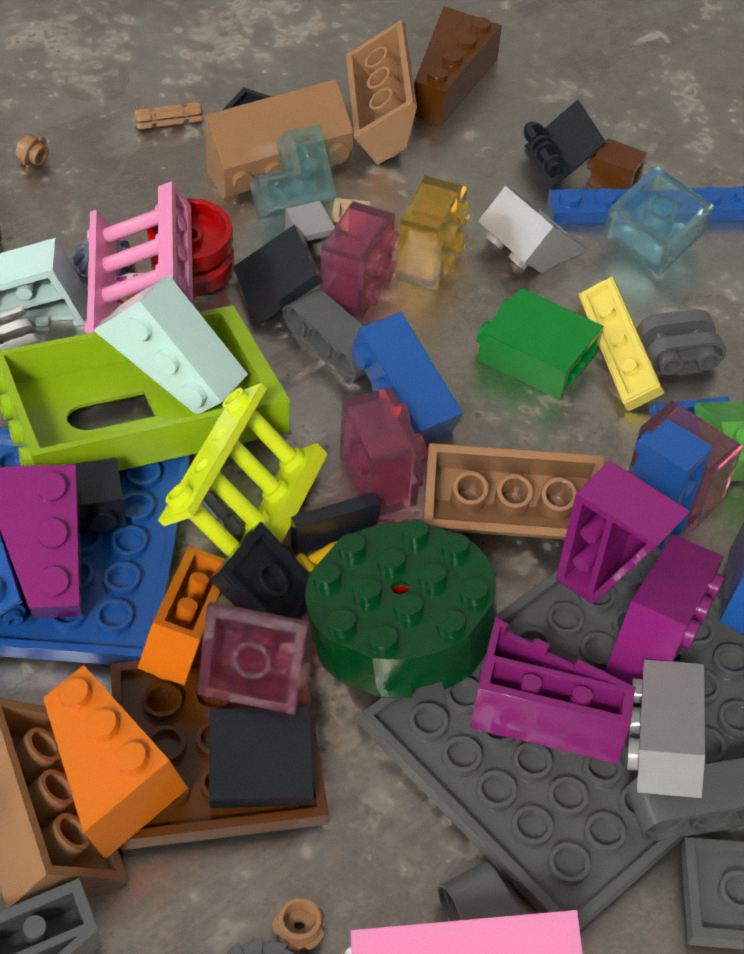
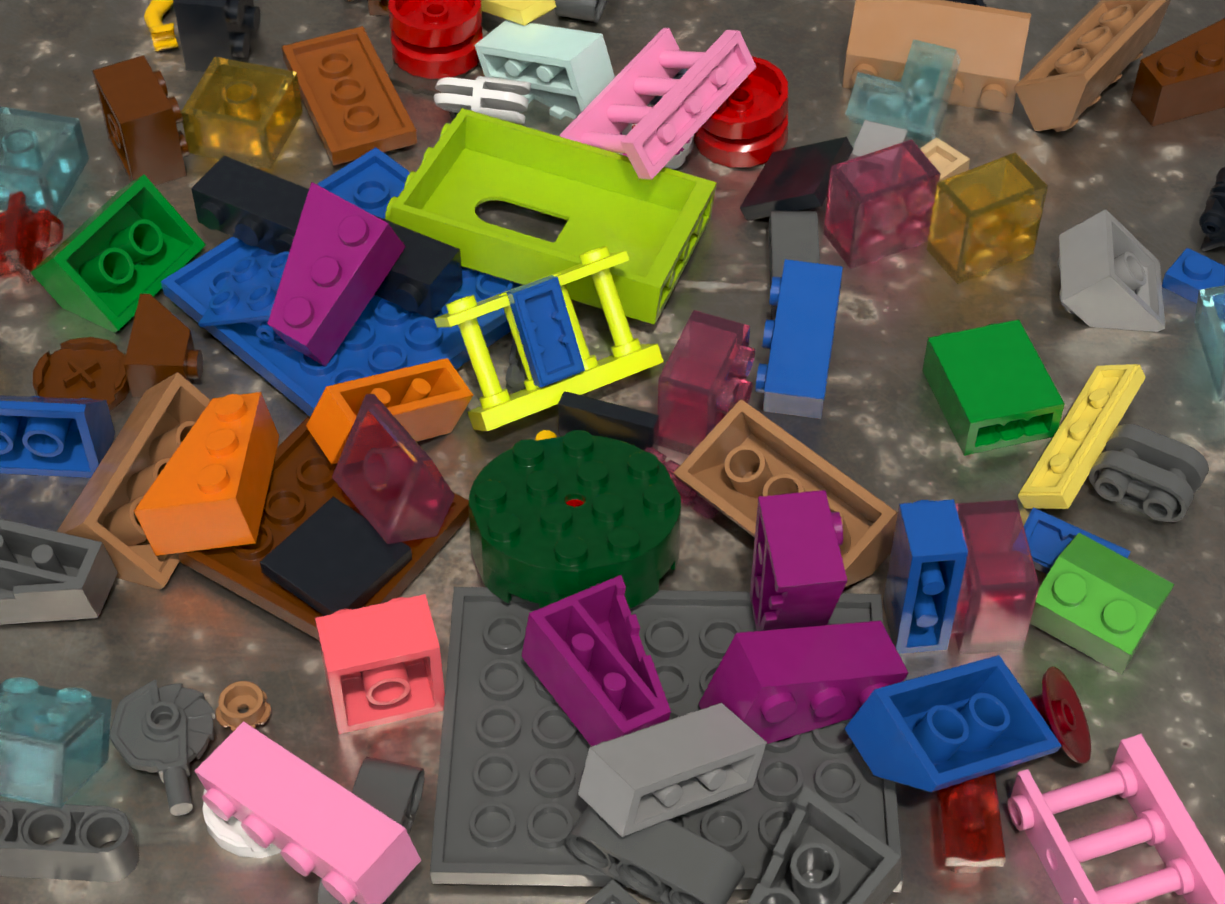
camera: 45 degrees right, 0 degrees up
light aqua wedge [93,274,248,414] -> none
black tile [209,522,310,648] -> none
none -> coral brick [315,594,445,735]
none -> blue plate [507,275,585,388]

